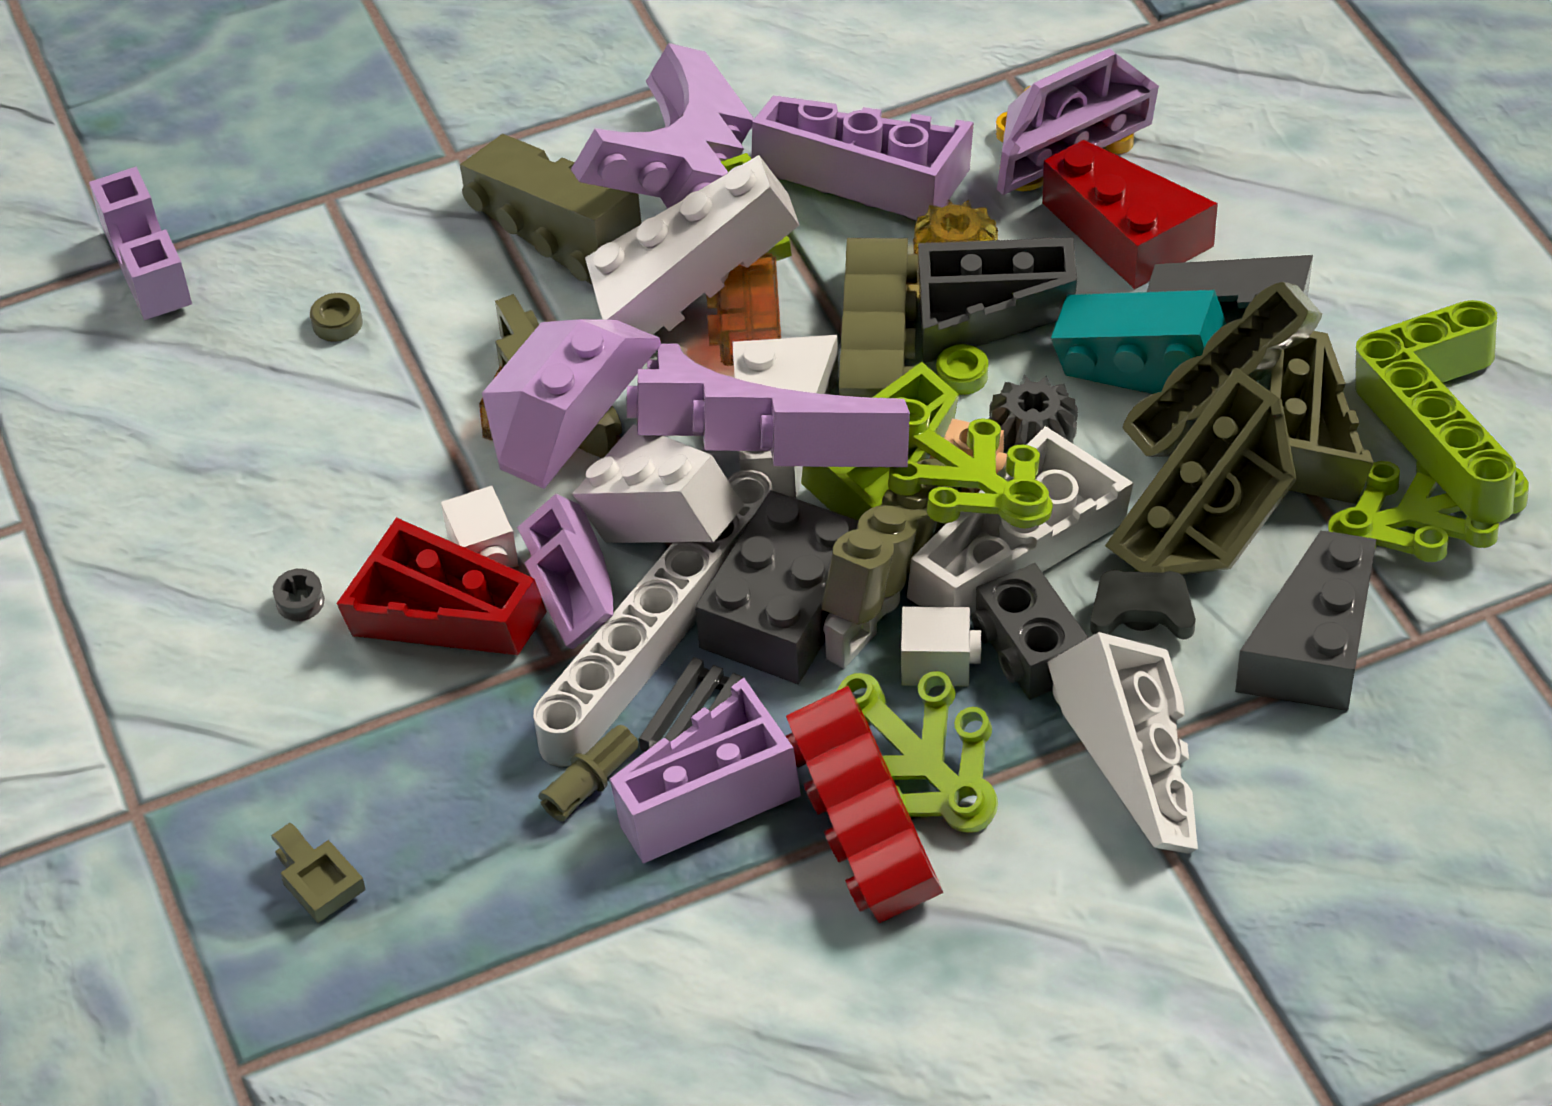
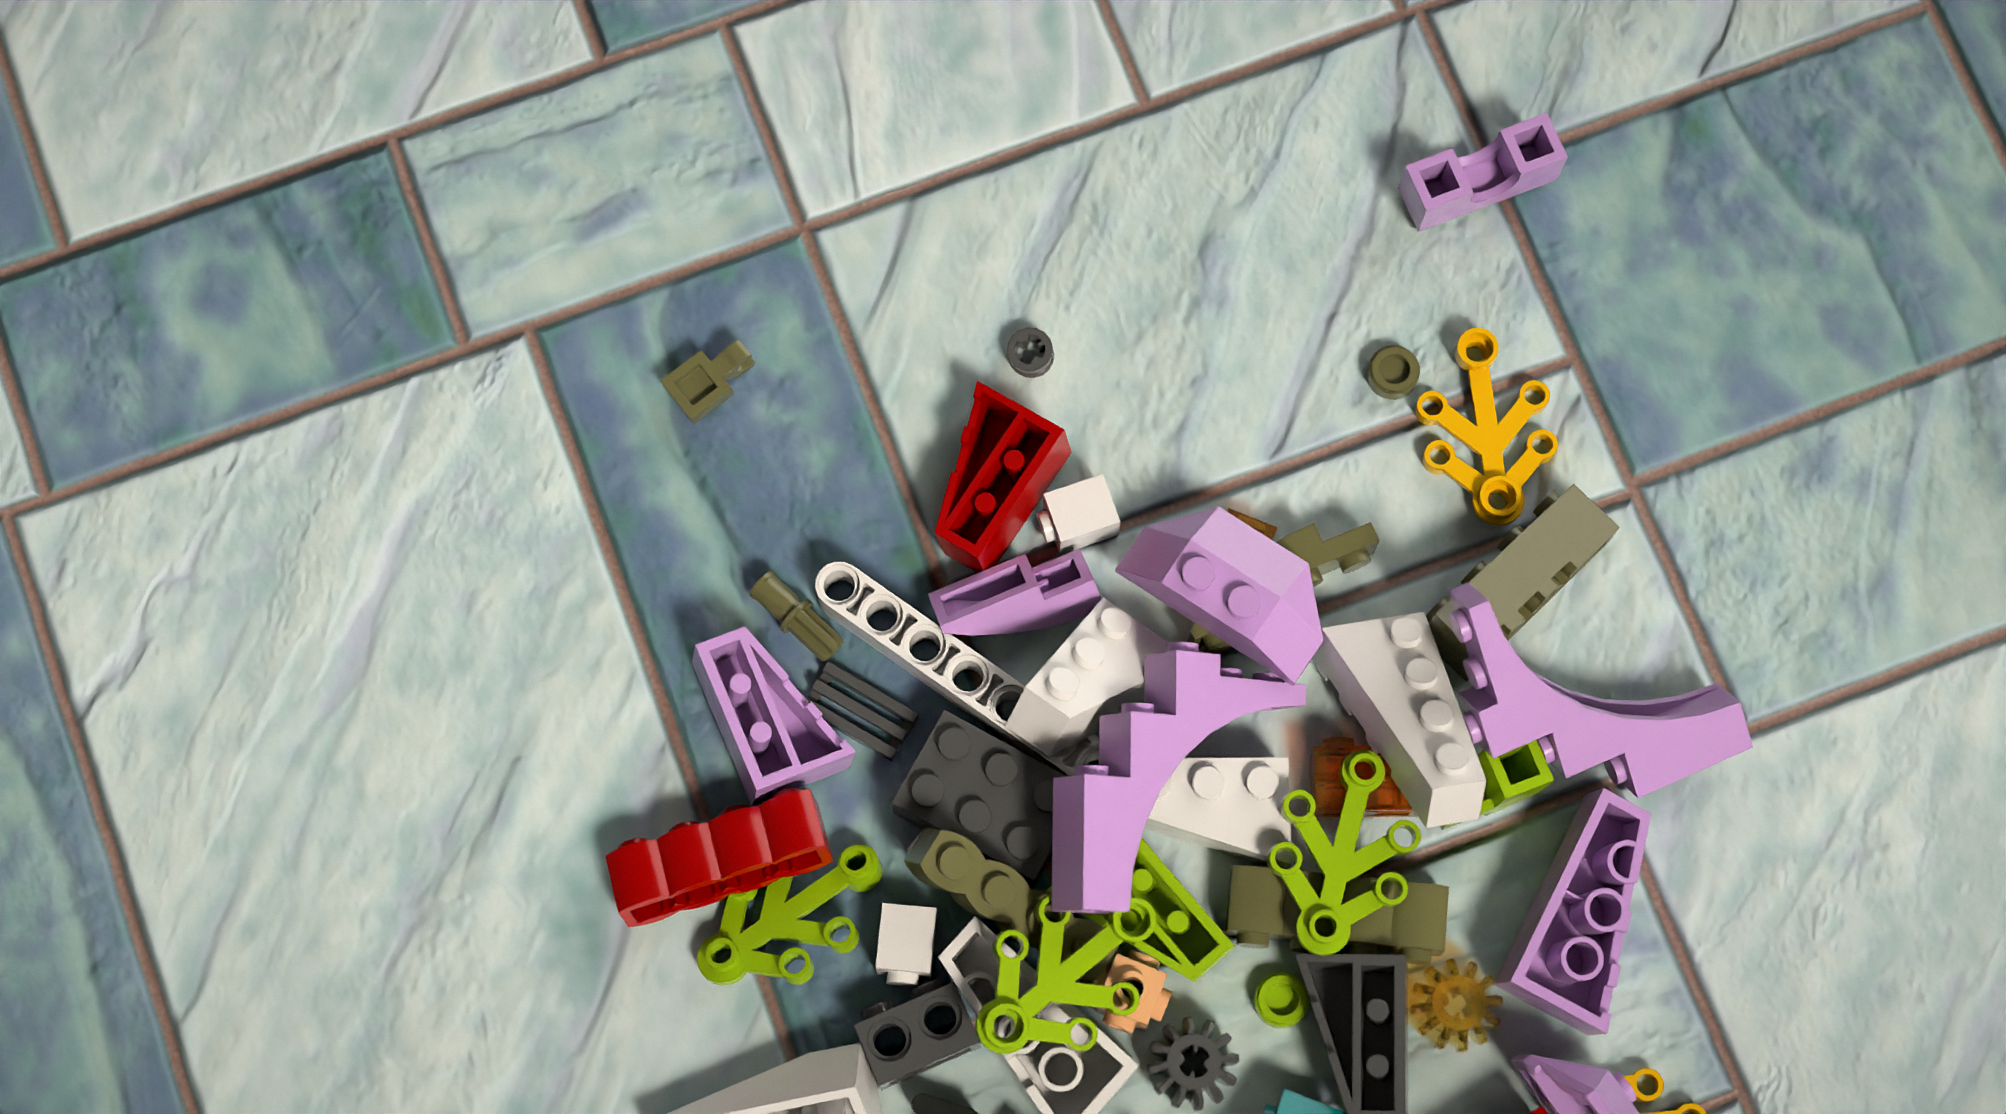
camera: 90 degrees right, 25 degrees up
none -> lime plant [1267,750,1421,956]
none -> yellow plant [1415,328,1558,526]

